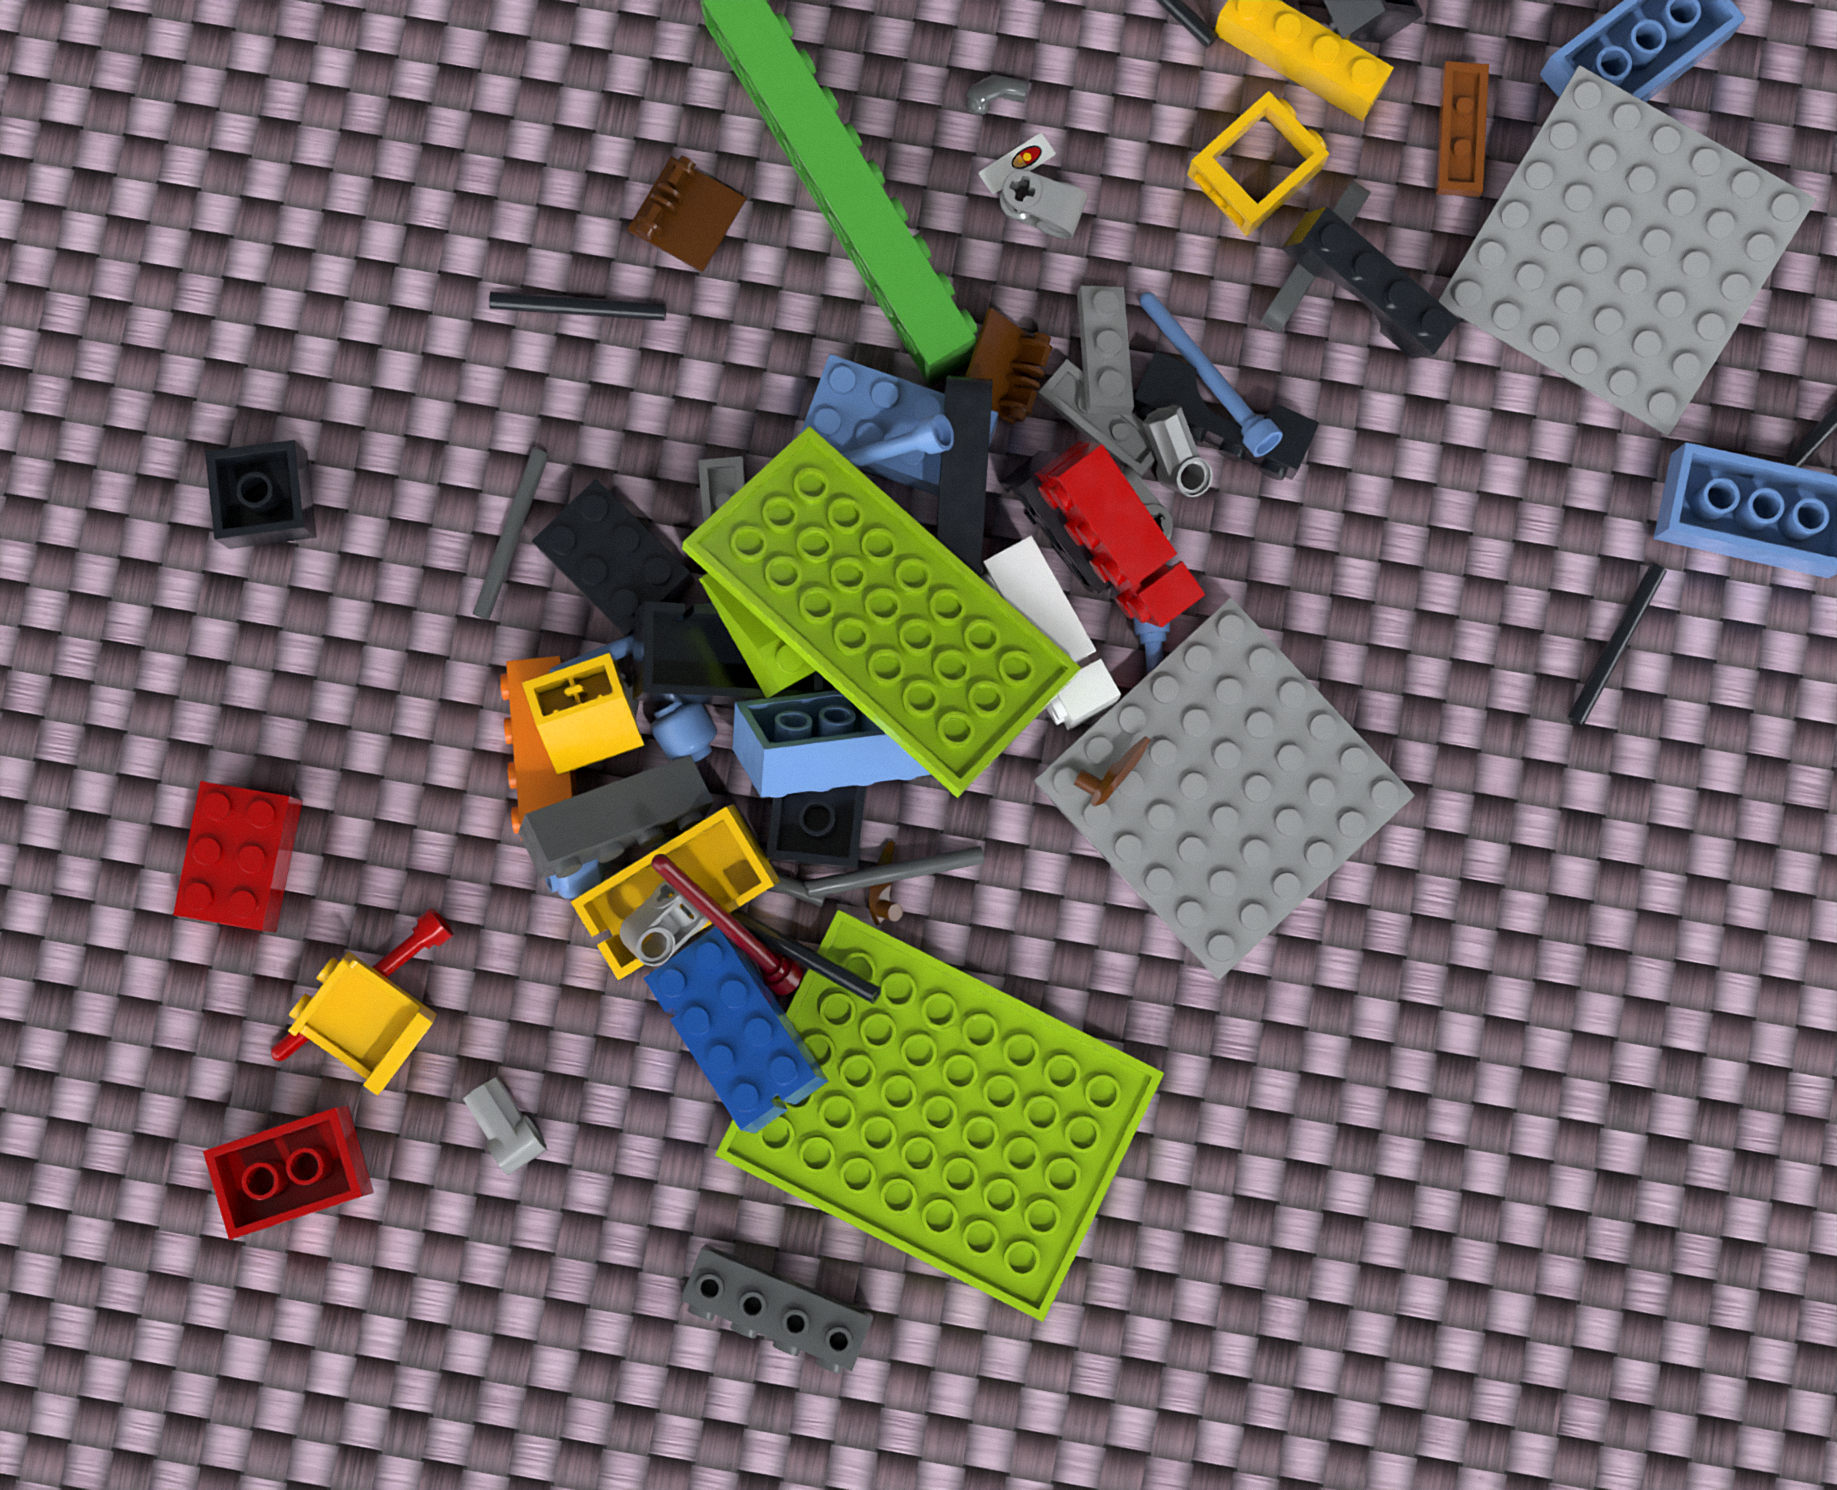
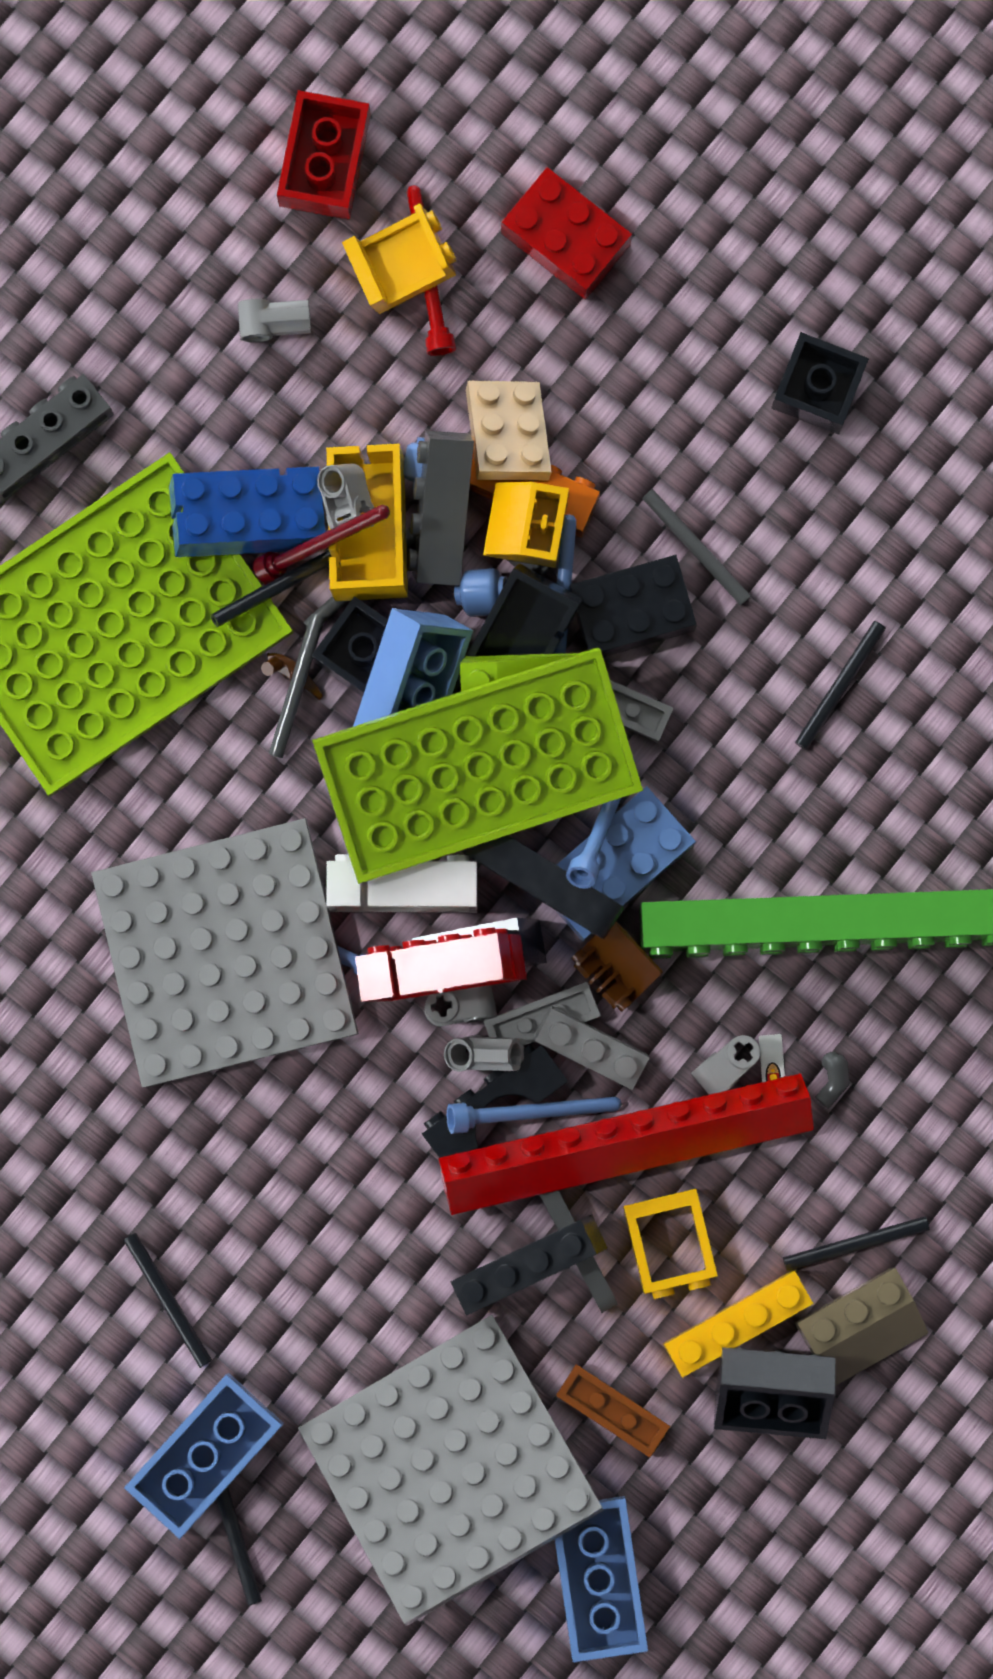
camera: 115 degrees right, 0 degrees up
reddish brown hinge [627,155,747,273] -> none
reddish brown bar [1073,736,1150,807] -> none
none -> red brick [438,1073,814,1215]
none -> tan plate [466,381,552,480]

